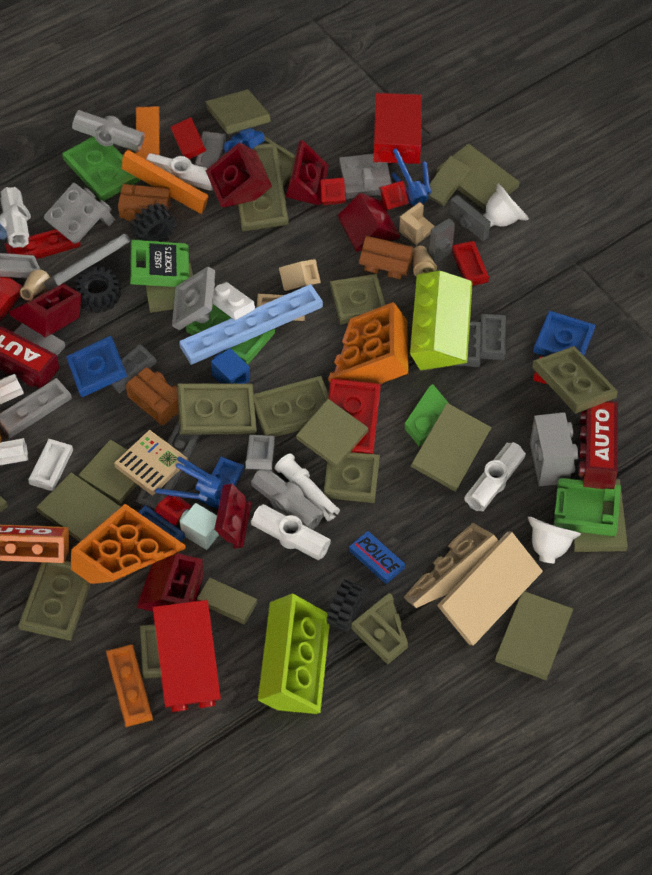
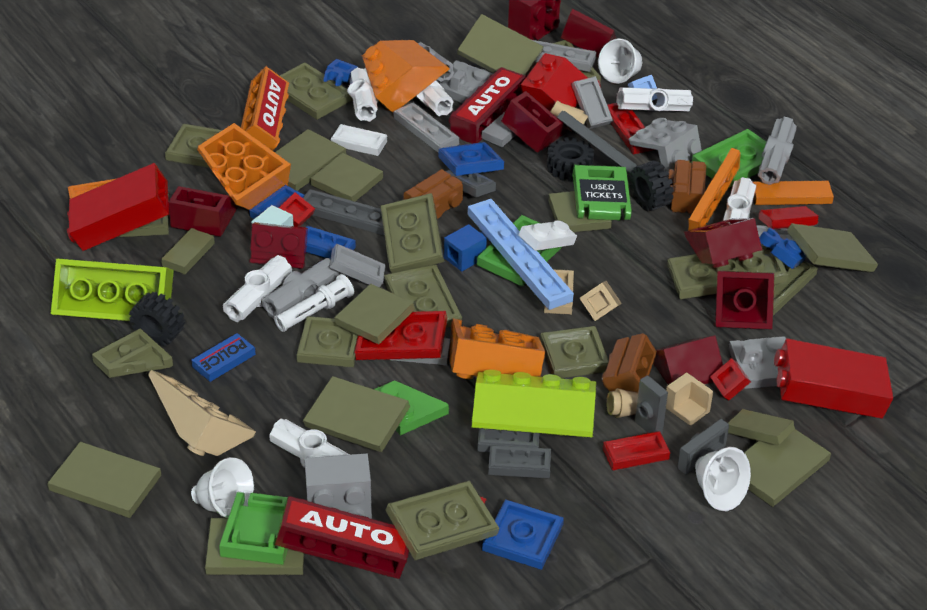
camera: 90 degrees right, 15 degrees down
tan tile [114,430,188,496] -> none
blue plant [155,457,222,502] -> none
light grey hinge [172,266,215,330] -> none
red plate [321,178,346,205] -> none
blue plant [391,149,432,206] -> none
tan tile [437,532,543,645] -> none

